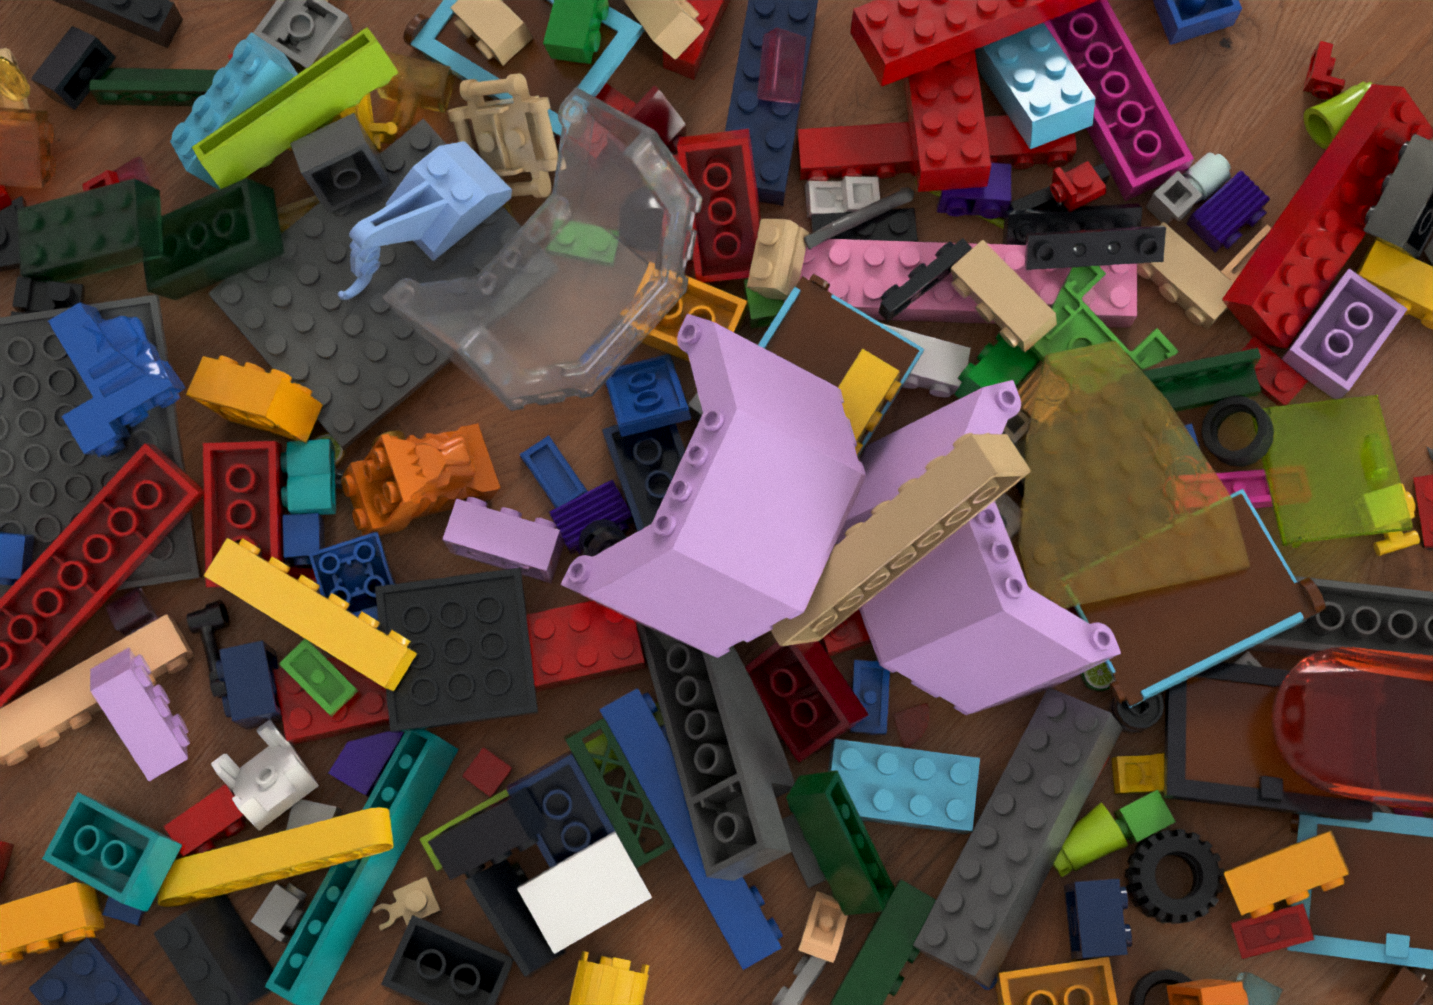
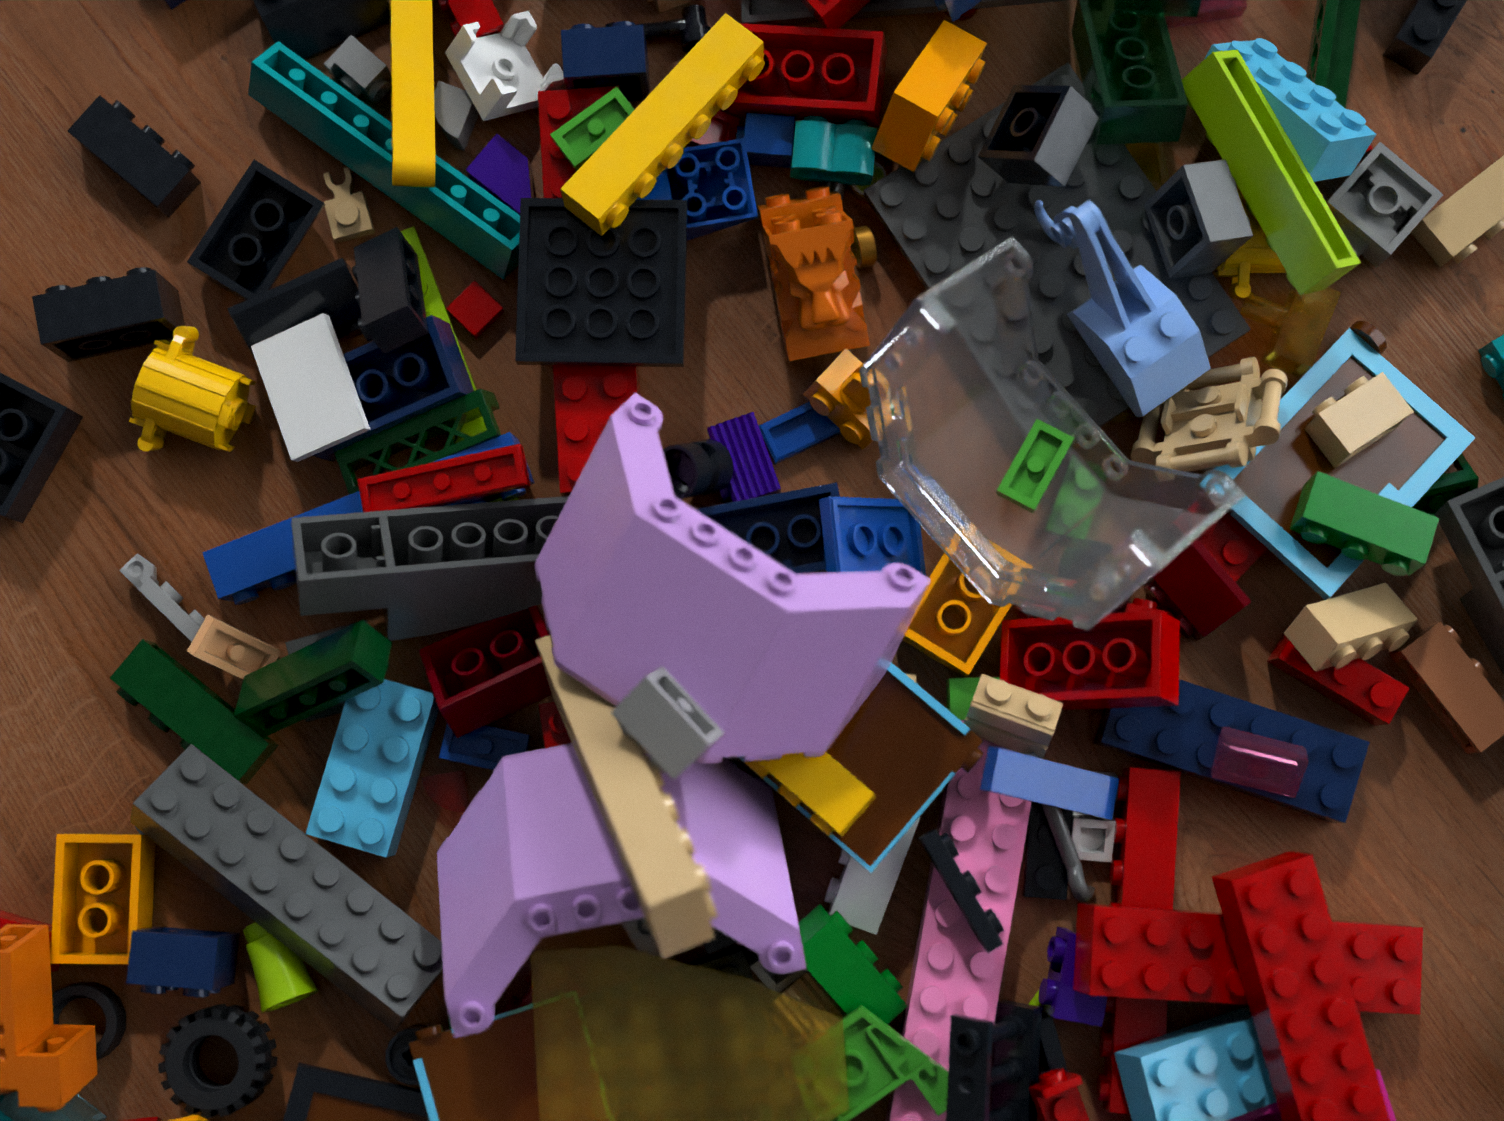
camera: 105 degrees right, 5 degrees up
lavender brick [443,497,564,583] -> none
tan brick [951,240,1057,352] -> none
yellow slope [1111,753,1165,794] -> none
bright green brick [1114,790,1176,844] -> none
none -> red tile [357,444,530,512]
none -> light grey brick [611,666,724,780]
none -> light orange brick [803,348,906,450]
none -> black brick [978,85,1101,187]
none -> tile [980,746,1120,820]
none -> bright green plate [996,419,1074,514]

